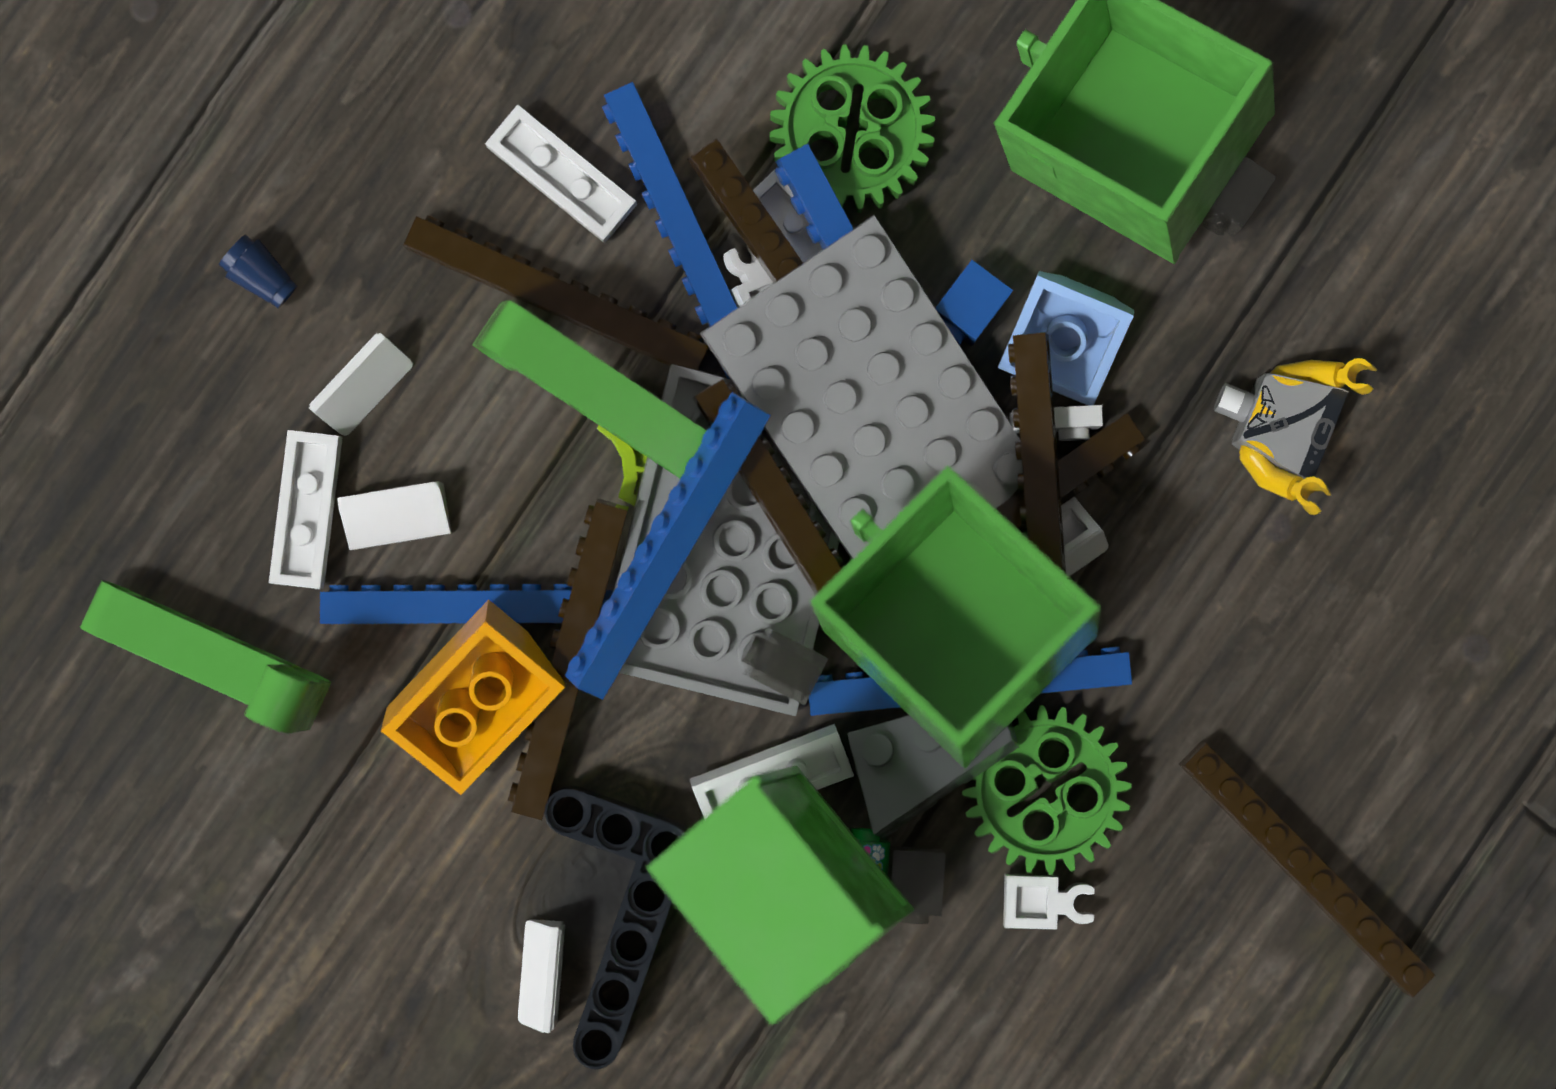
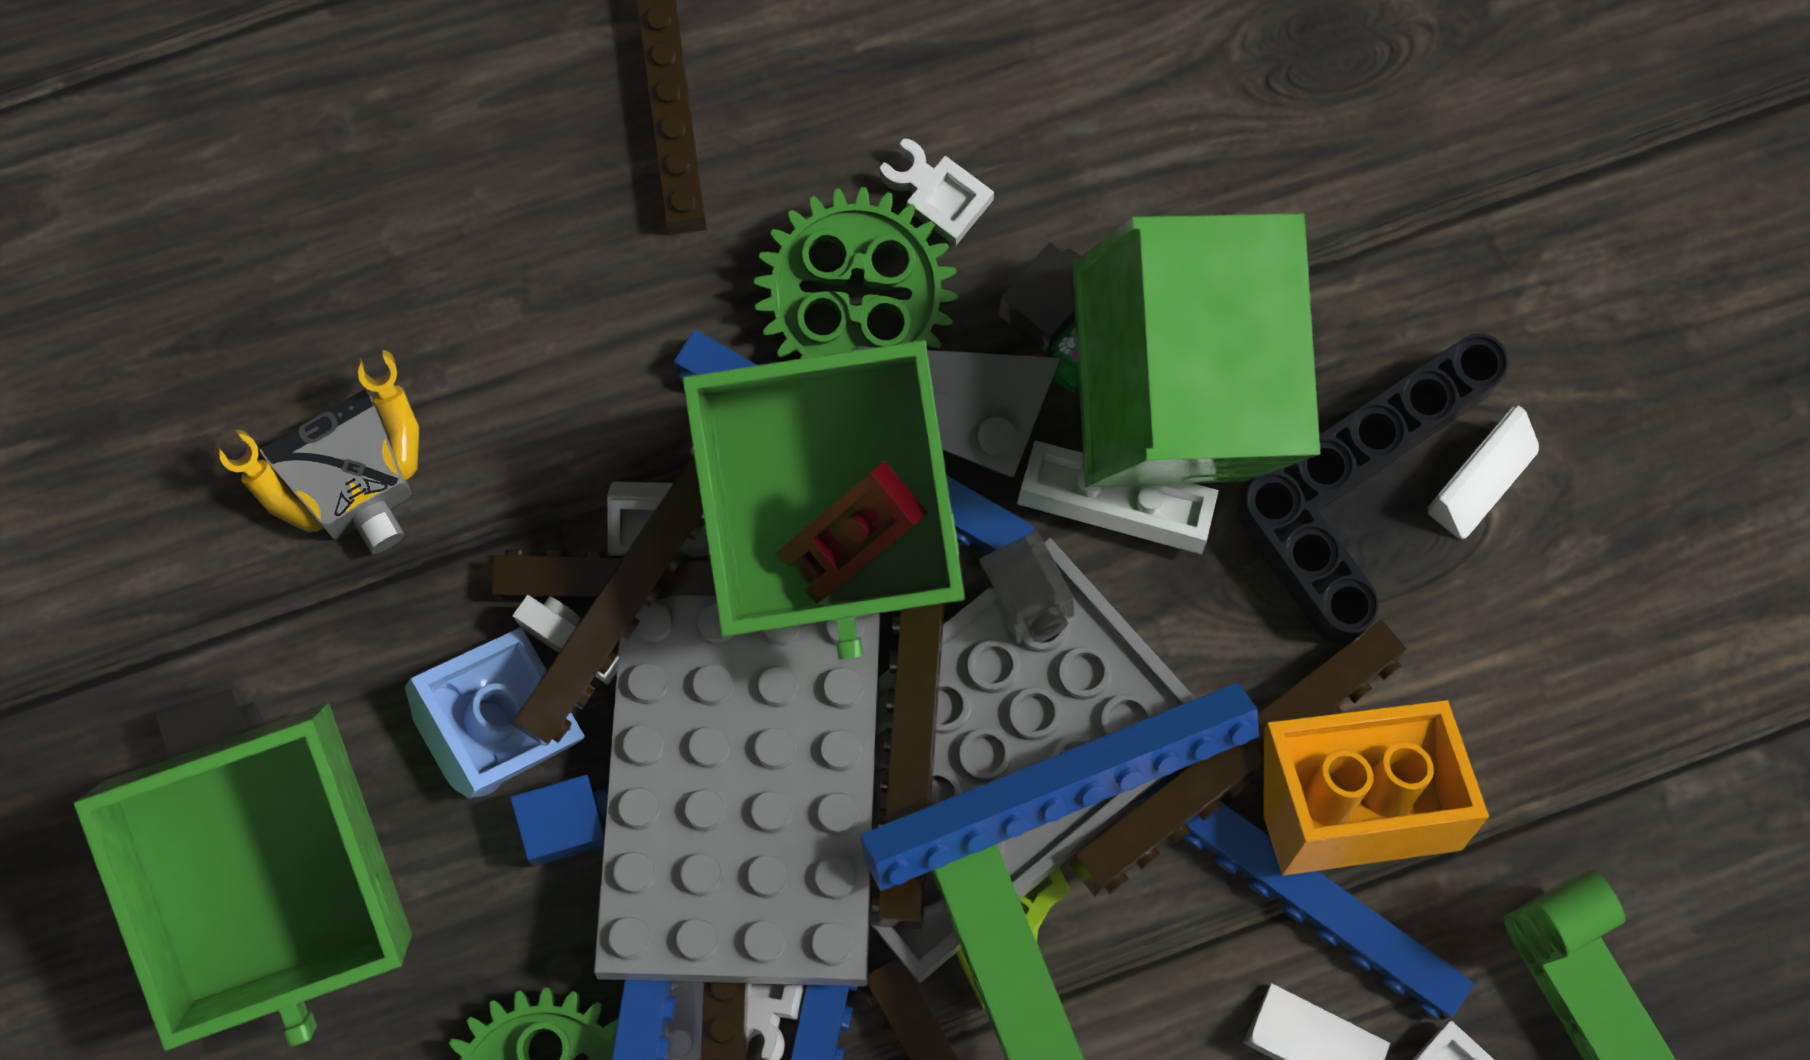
camera: 145 degrees left, 10 degrees down
none -> dark red plate [775,461,928,605]

